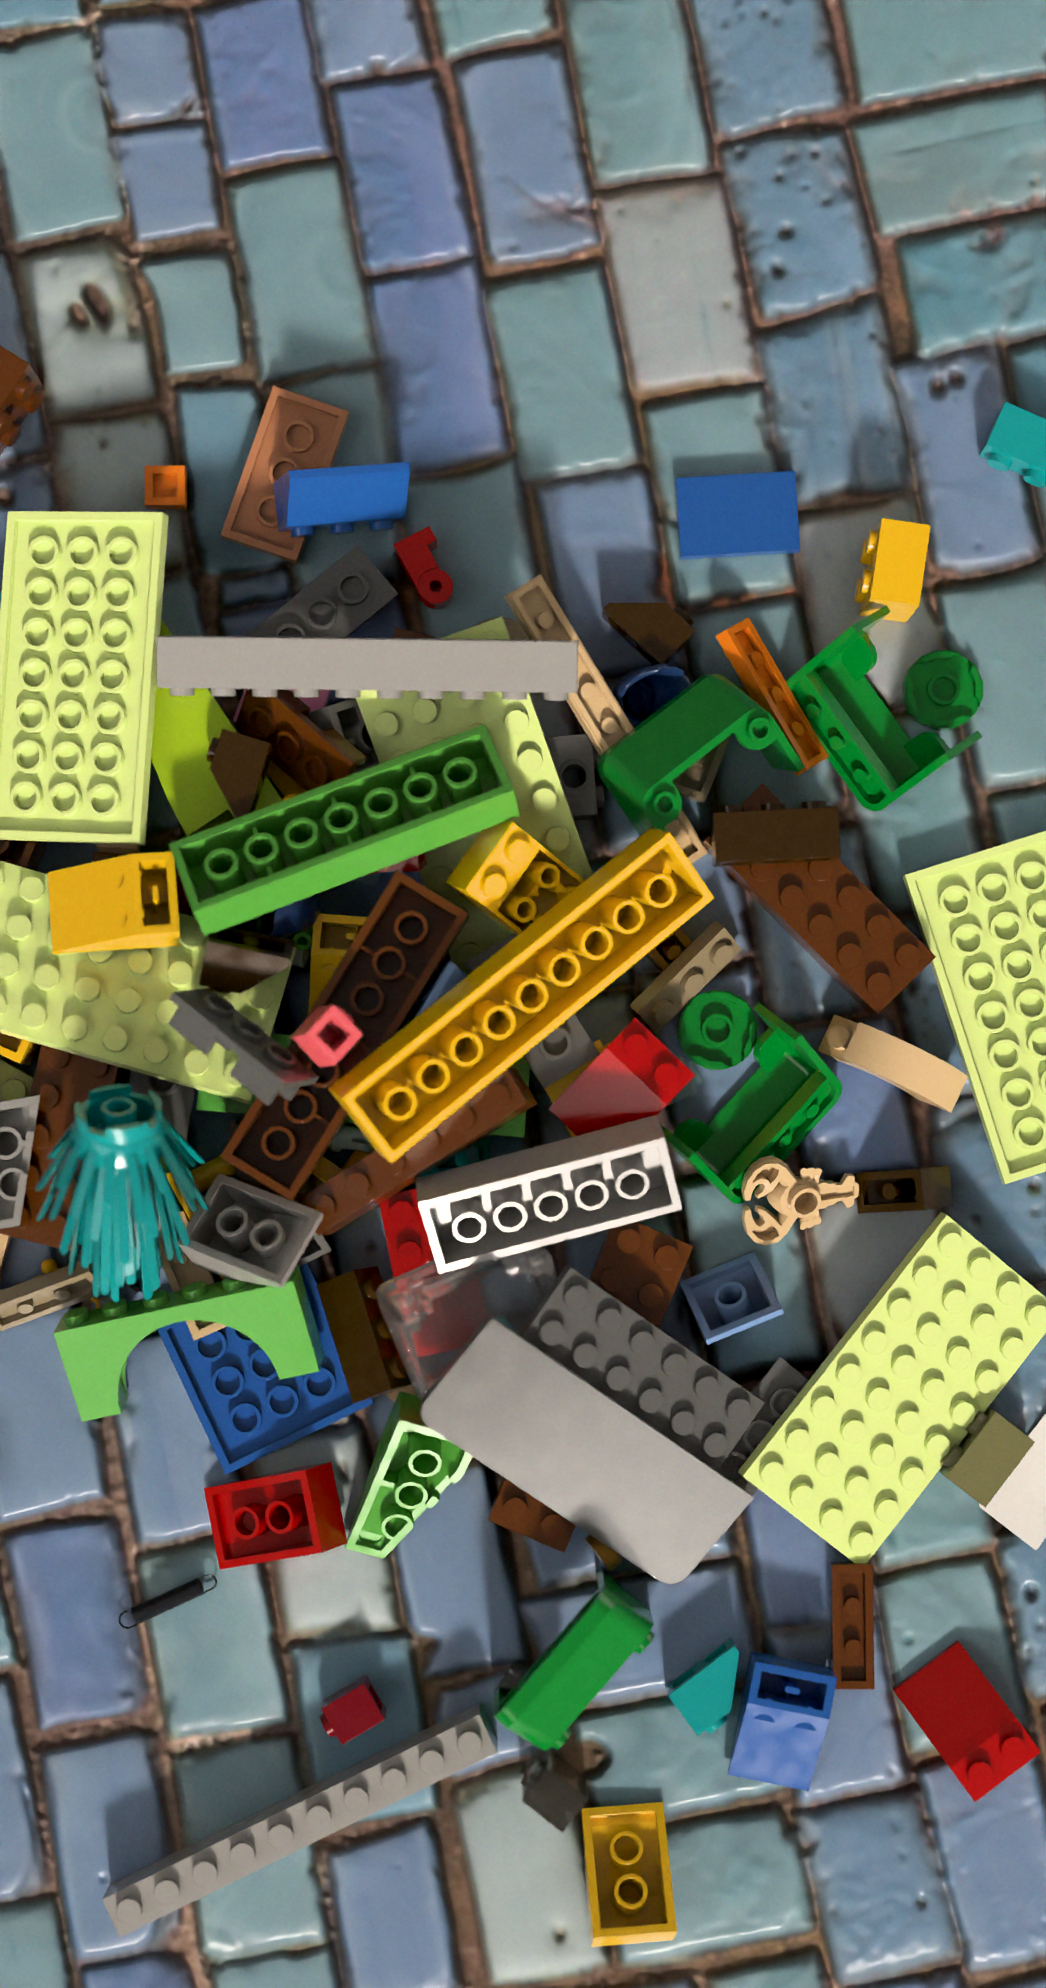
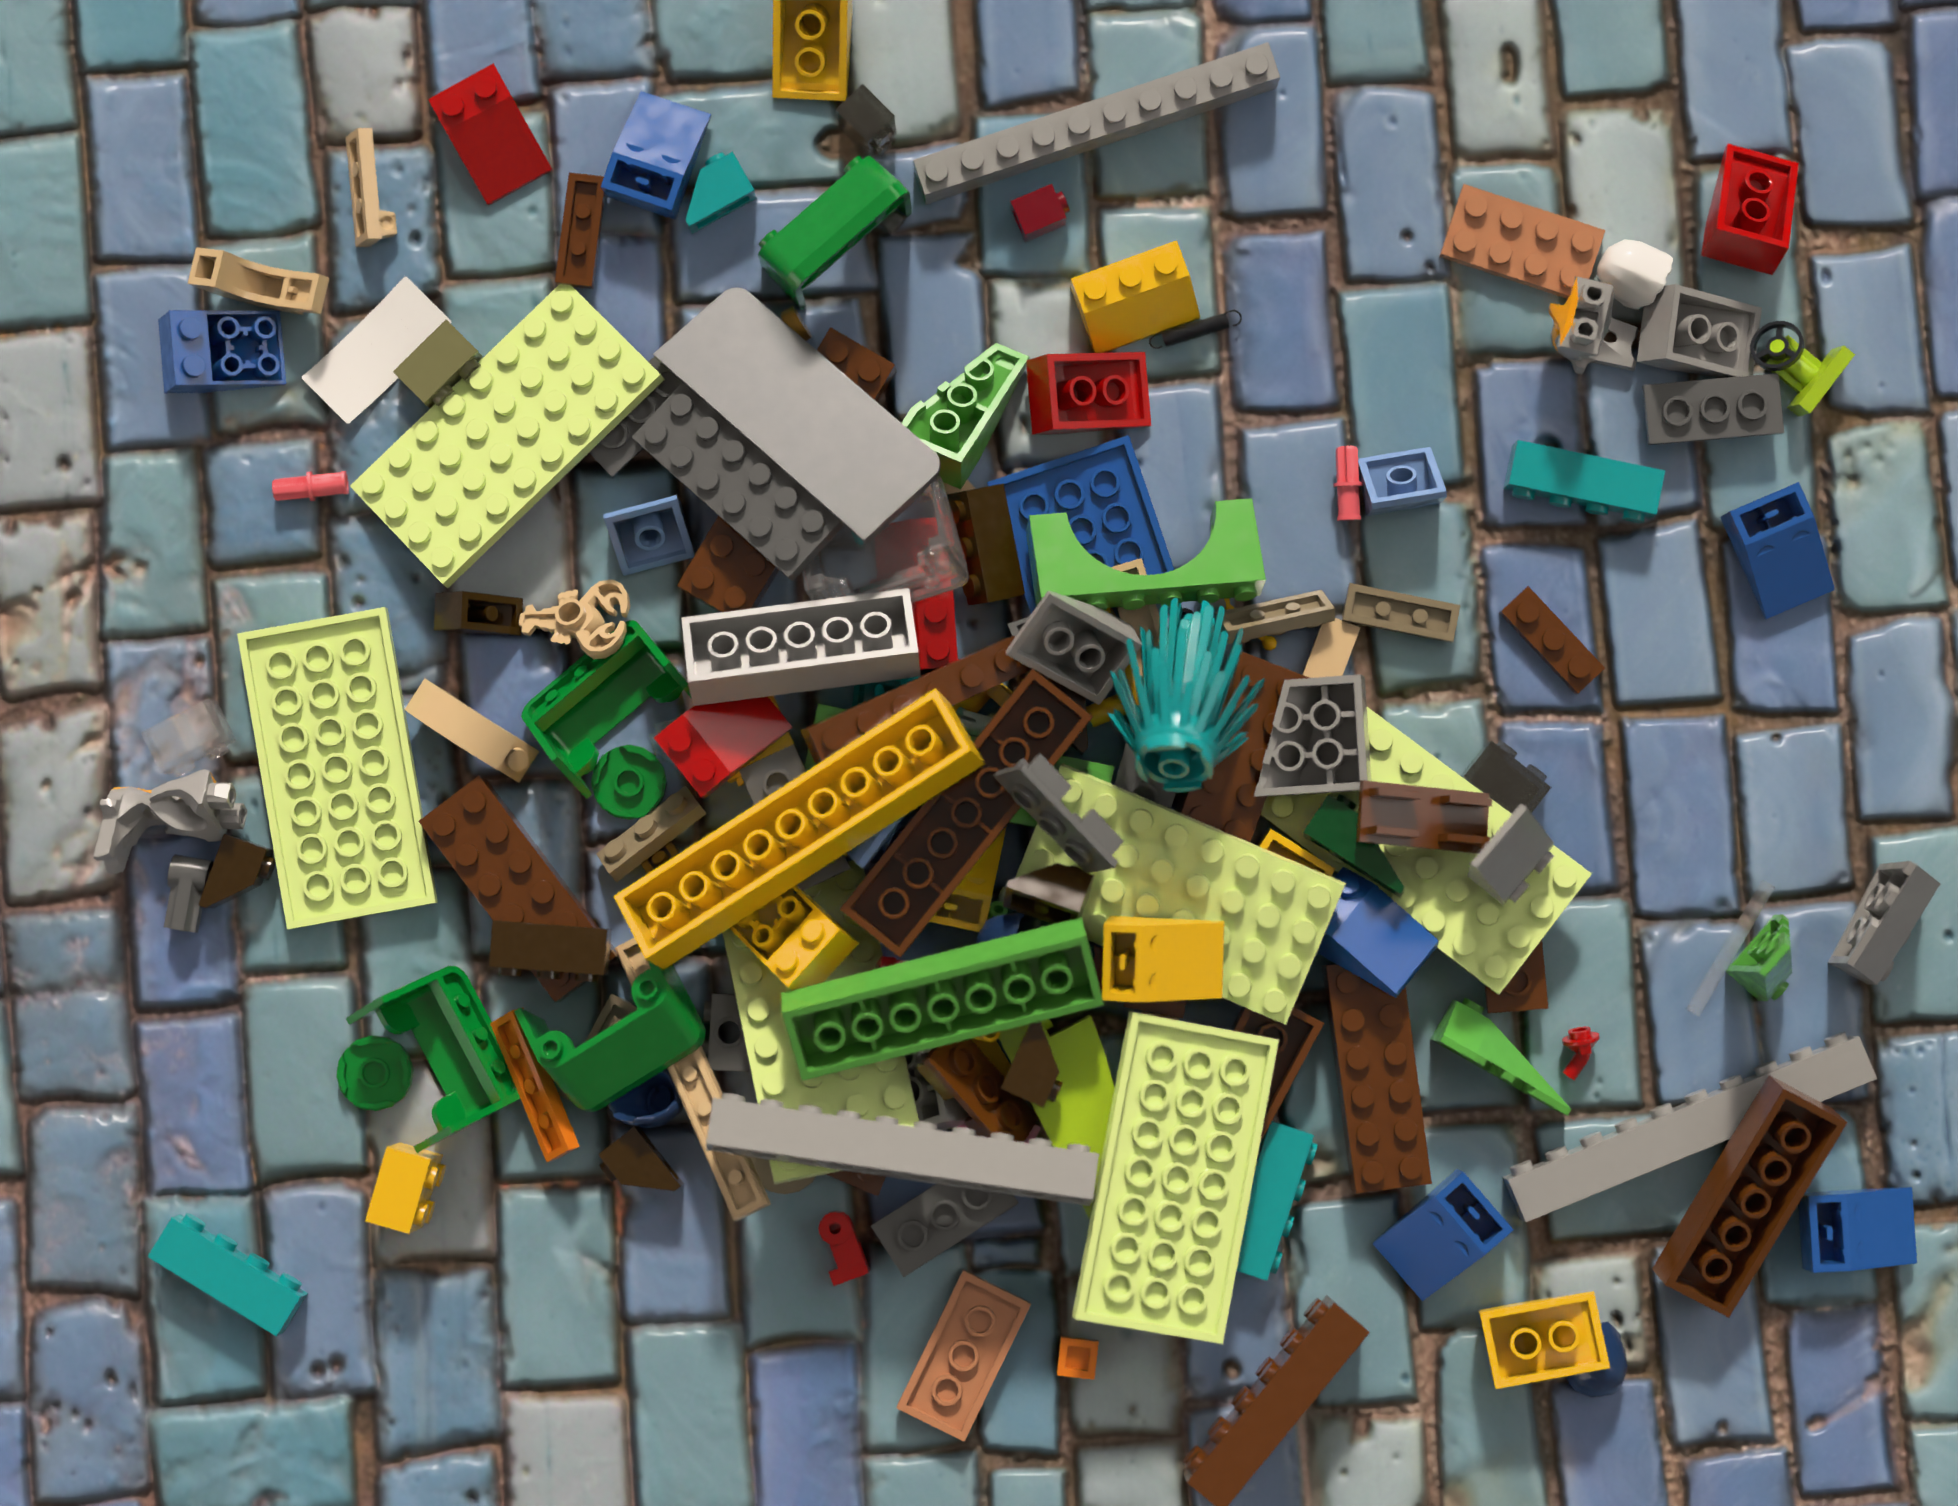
camera: 165 degrees left, 0 degrees up
blue slope [273,462,410,538] -> none
coral brick [290,1004,363,1067] -> none
blue tile [675,471,800,560] -> none
none -> yellow slope [1070,240,1200,353]

